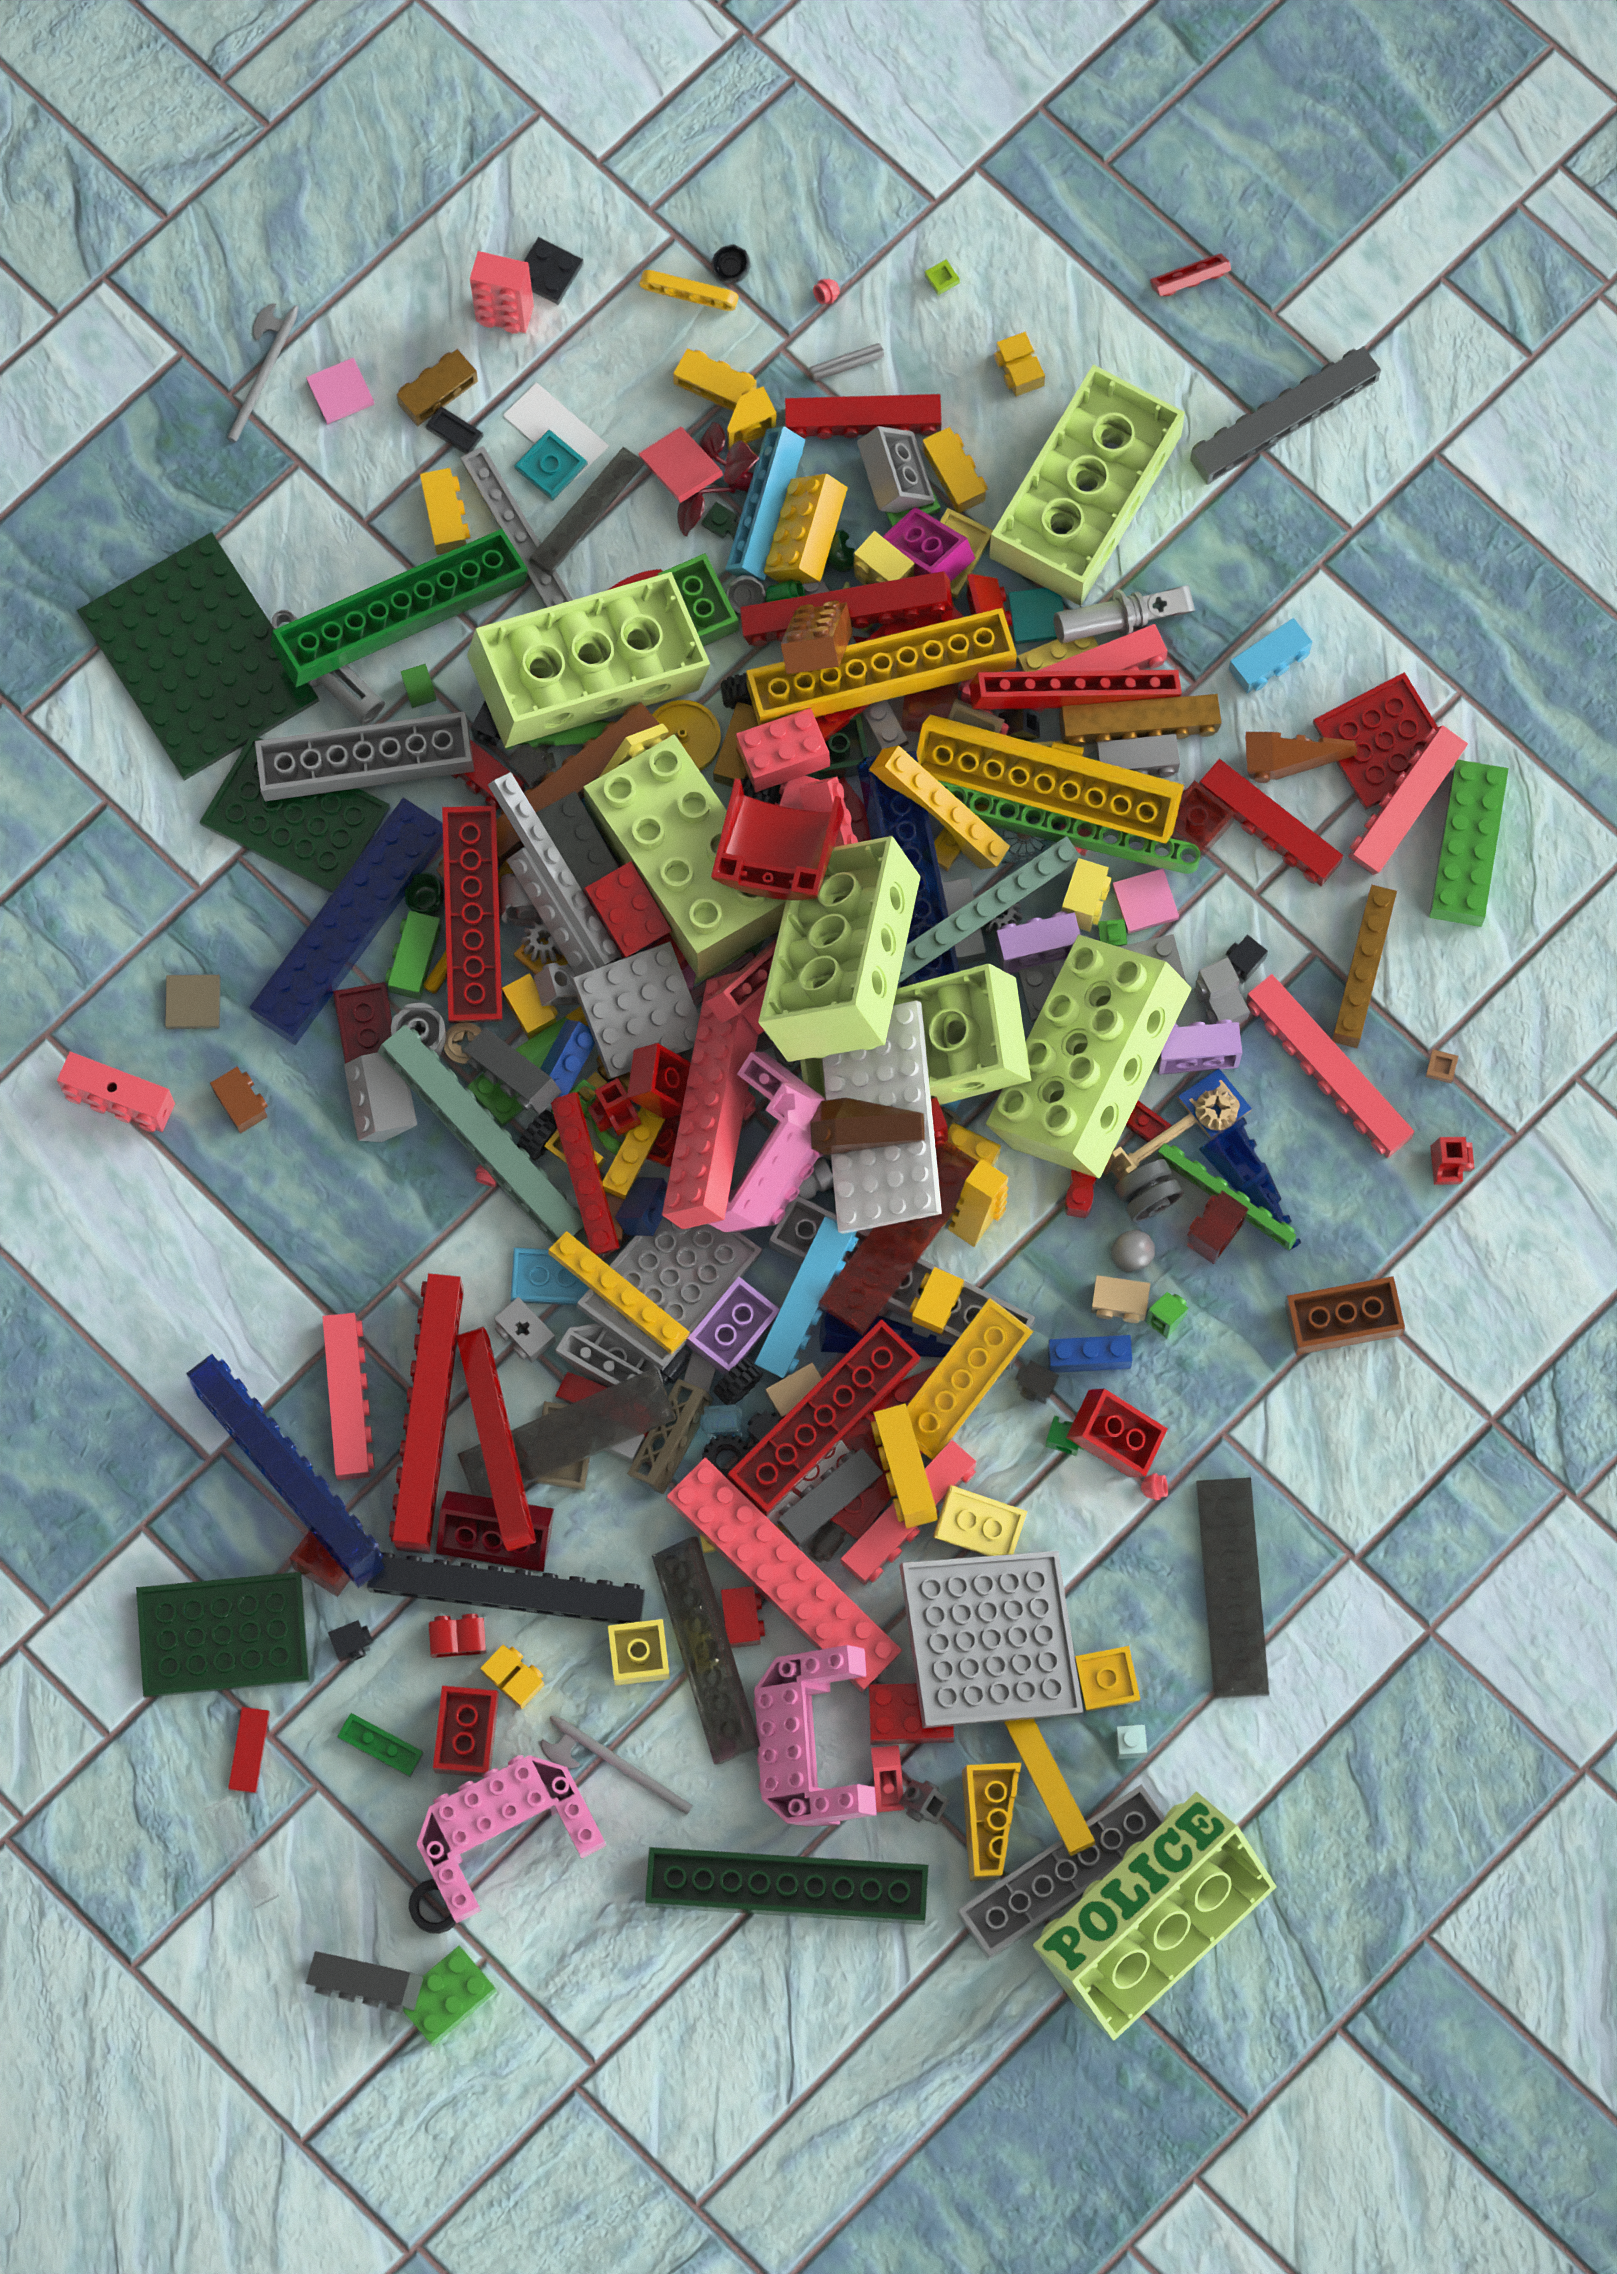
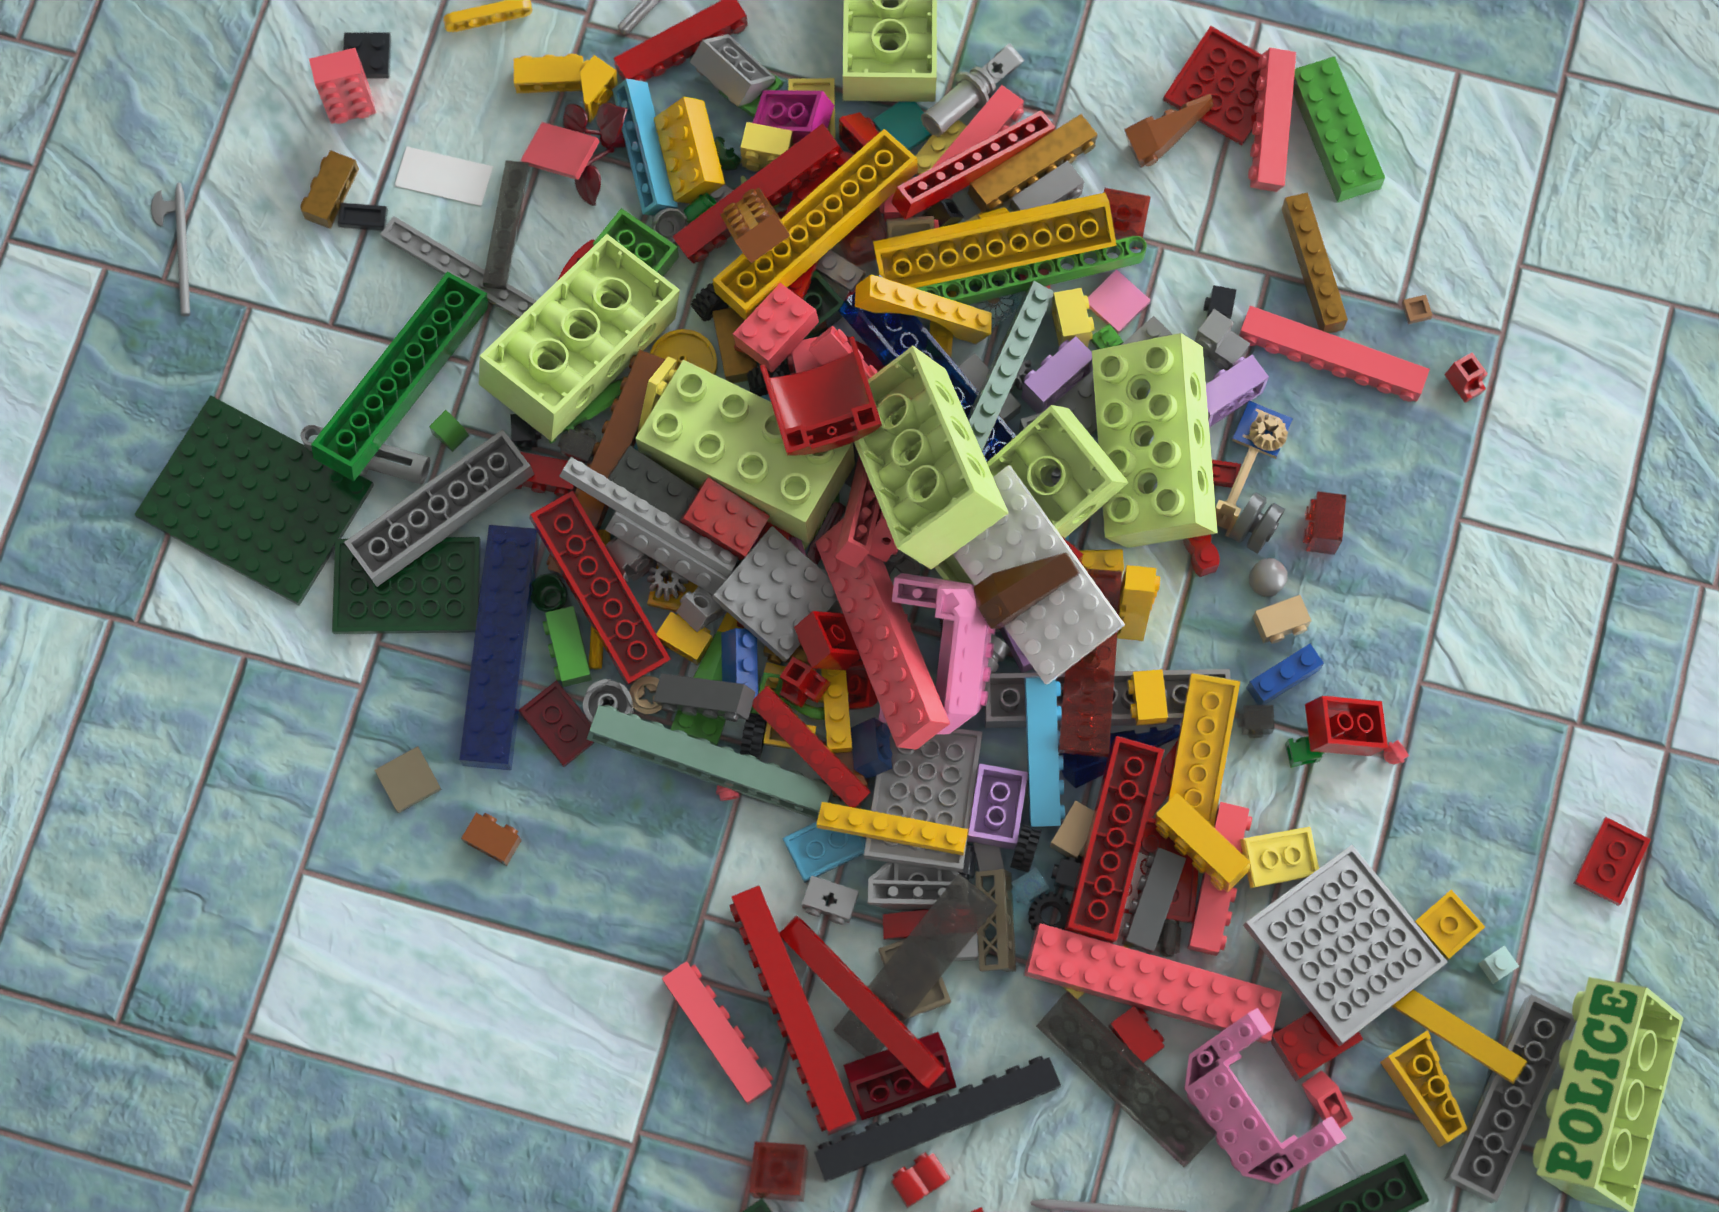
camera: 30 degrees left, 0 degrees up
coral brick [57,1051,175,1133] -> none
clear blue brick [186,1354,384,1588] -> none
bright pink tile [306,357,375,424] -> none
light grey slope [344,1053,417,1142] -> none
yellow brick [420,468,471,555] -> none
yellow piece [480,1644,545,1709] -> none
teal tile [514,429,588,501] -> none
light yellow brick [608,1619,670,1686] -> none
dark green plate [701,502,739,541] -> none
dark grey brick [899,1780,950,1824] -> none
yellow brick [922,427,988,513] -> none
bright green slope [1146,1292,1189,1339] -> none
bright green plate [1158,1143,1296,1251] -> none
clear smoke plate [1196,1477,1269,1699] -> none
red brick [1198,758,1344,887] -> none
clear blue wedge [1199,1117,1301,1250] -> none
medium azure brick [1228,617,1312,694] -> none
dark orange brick [1285,1276,1405,1355] -> none
none -> red plate [1573,817,1651,906]

